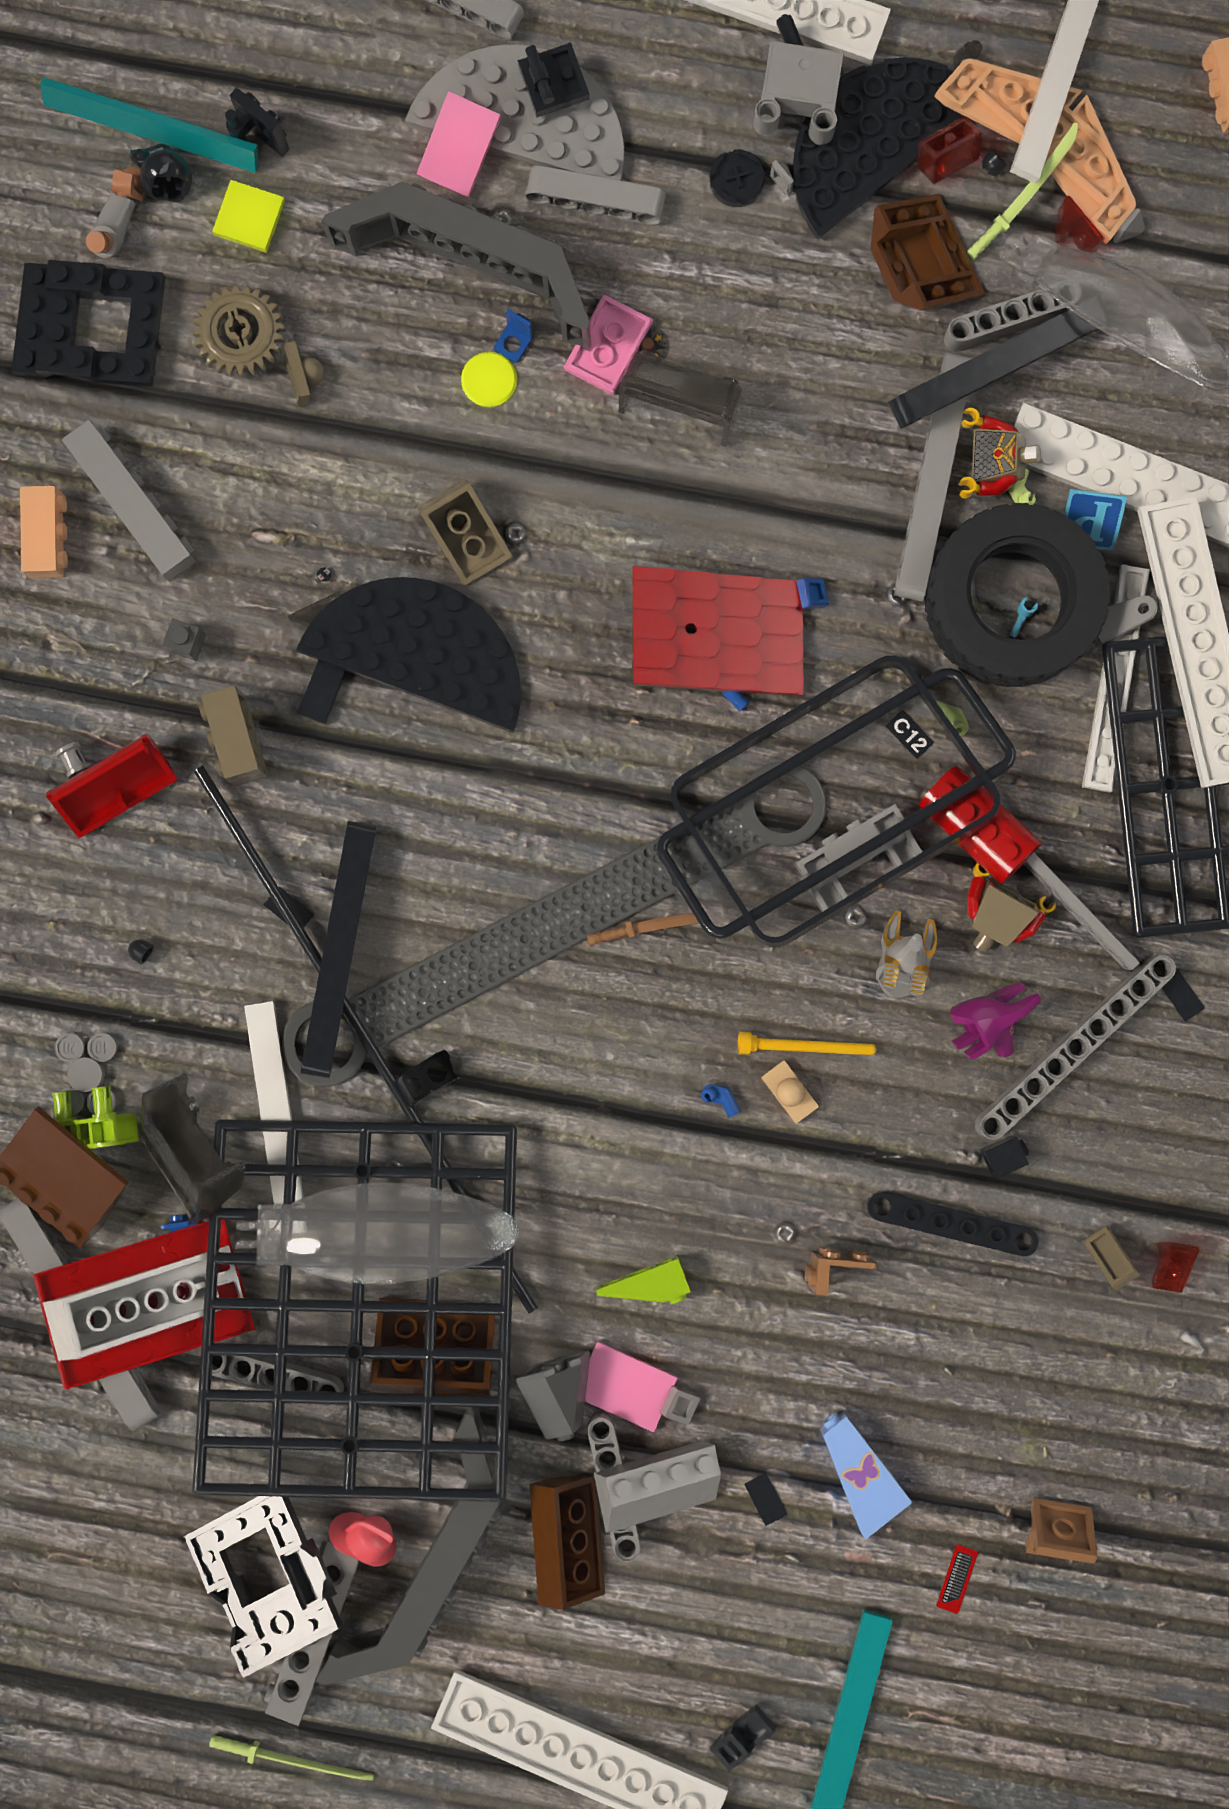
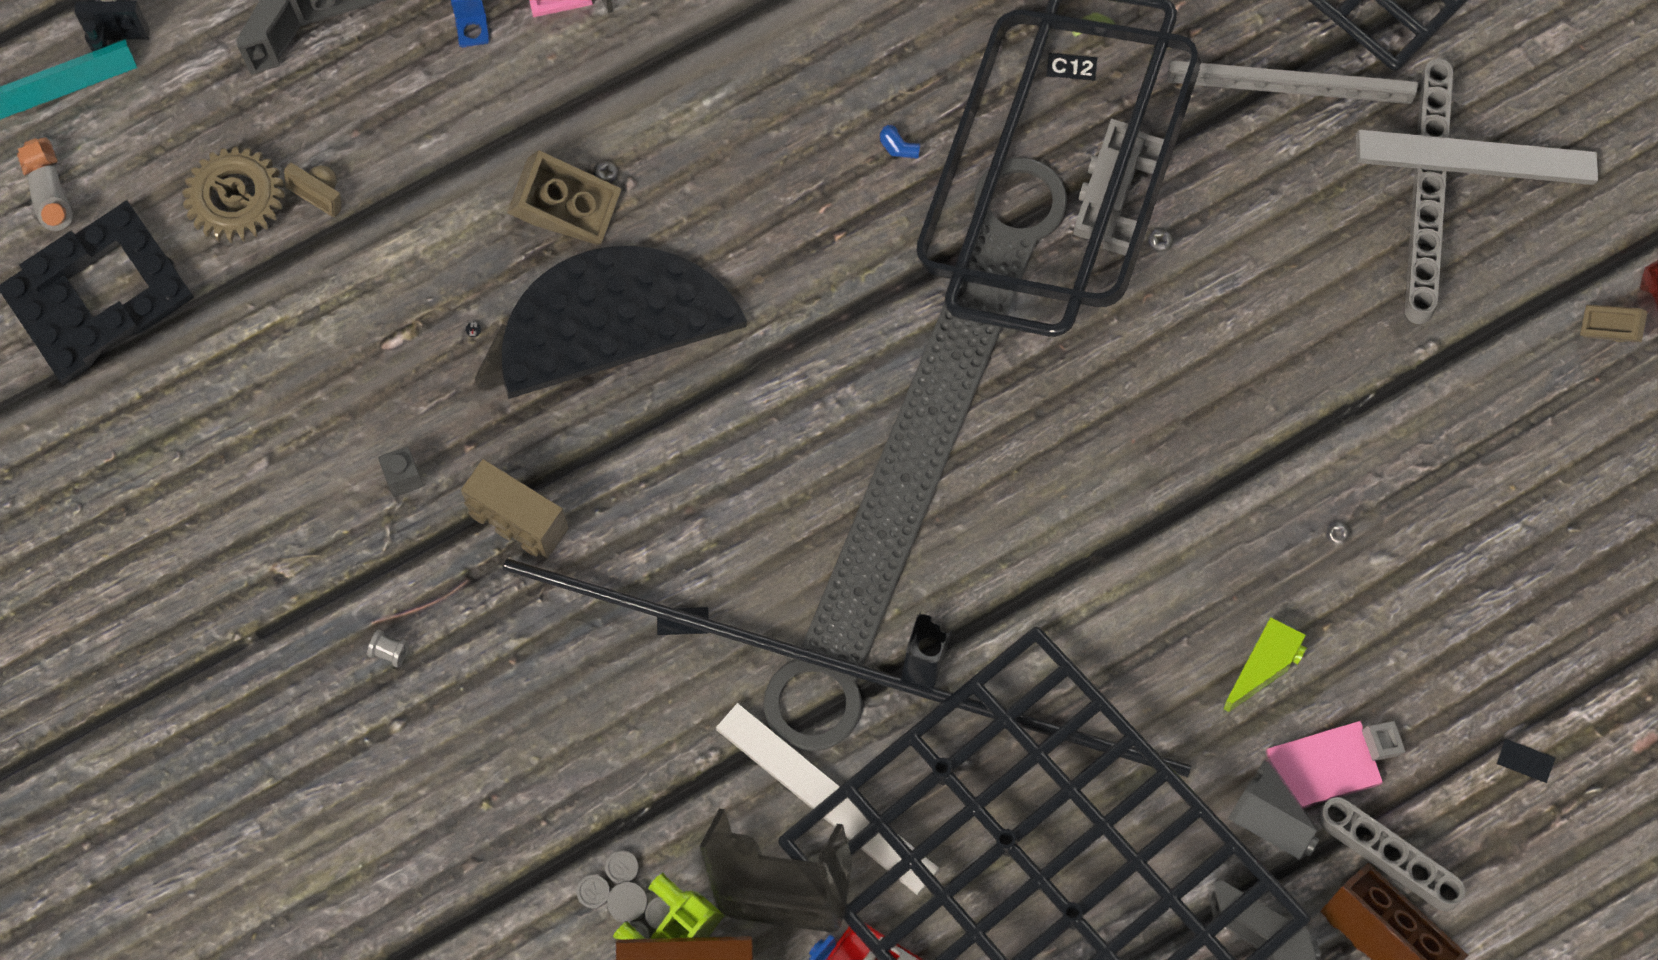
camera: 35 degrees left, 15 degrees down
light nougat brick [20,486,68,578] -> none
red container [46,733,178,839] -> none
light grey brick [61,420,196,581] -> none
black hinge [128,939,154,965] -> none
black piece [130,144,192,202] -> none
neon yellow tile [212,180,285,253] -> none
clear windscreen [236,1183,520,1284] -> none
black tile [297,660,347,725] -> none
black beam [300,821,376,1079] -> none
reddish brown slope [370,1297,495,1395] -> none
neon yellow piece [461,352,517,407] -> none
medium nougat sword [586,913,699,946] -> none
light grey slope [594,1441,721,1533] -> none
red piece [632,566,804,696] -> none
blue arm [701,1084,741,1118] -> none
yellow piece [737,1031,877,1055] -> none
tan tile [761,1060,819,1124] -> none
blue tile [796,578,829,609] -> none
medium nougat bracket [805,1247,877,1295] -> none
light blue slope [820,1411,912,1539] -> none
black plate [867,1192,1039,1256] -> none
light grey piece [876,910,937,1000] -> none
red container [918,765,1043,885] -> none
magenta piece [950,982,1041,1060] -> none
dark tan torso [967,862,1056,952] -> none
black brick [979,1135,1029,1179] -> none
black sticker [1162,970,1205,1022] -> none
none -> light grey tile [1356,130,1598,185]

